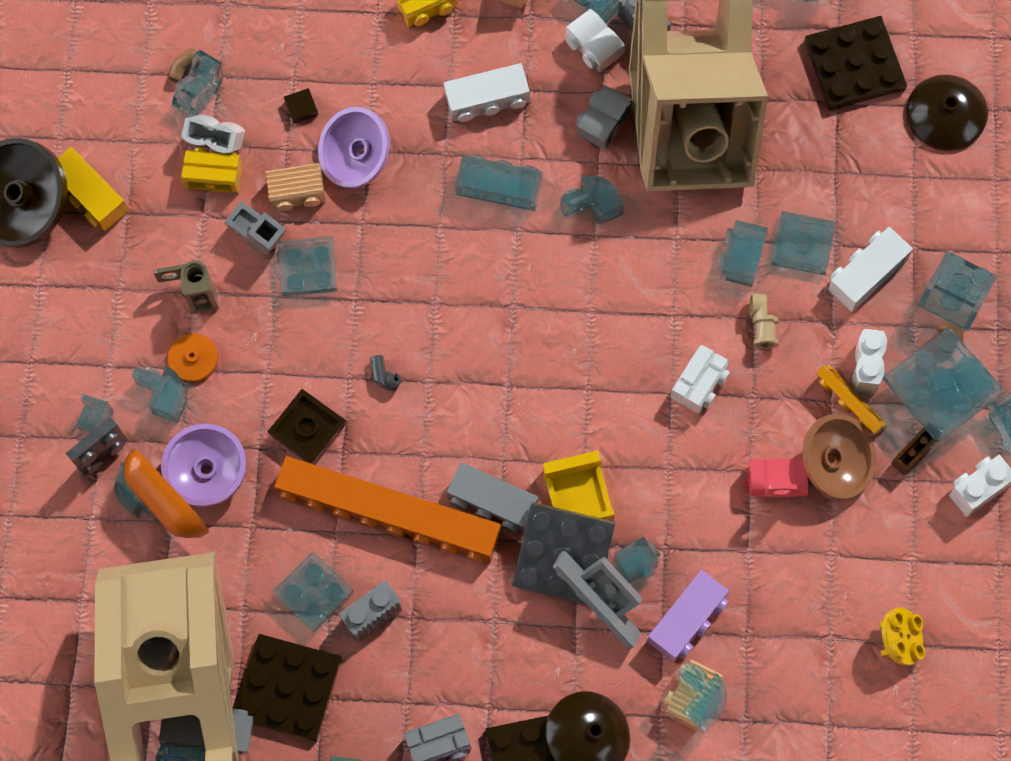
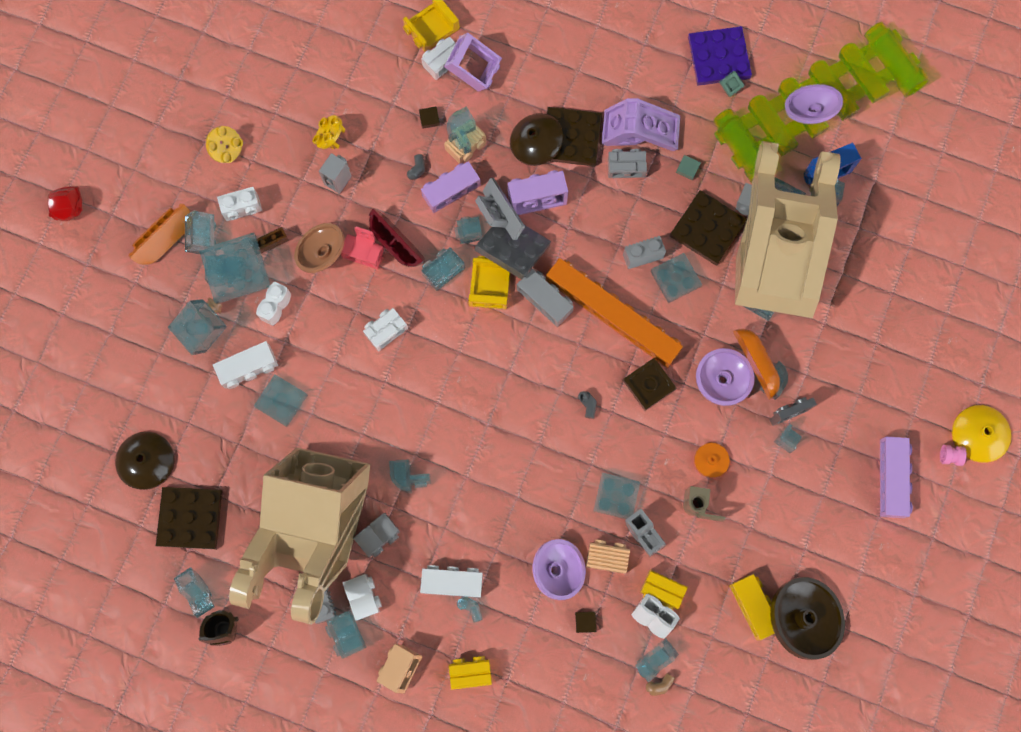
camera: 165 degrees left, 5 degrees up
clear light blue brick [132,366,187,423] -> none
clear light blue brick [455,155,543,211] -> none
clear light blue brick [717,220,768,287] -> none
tan connector [750,293,779,349] -> none
light orange plate [816,365,888,434] -> none
none -> light grey brick [319,153,352,194]
none -> dark red brick [369,208,425,267]
none -> dark grey arm [407,154,425,180]
none -> dark brown tile [419,106,440,129]
none -> clear light blue brick [421,247,465,291]
none -> clear light blue arm [457,597,483,622]
none -> lavender brick [508,170,568,215]

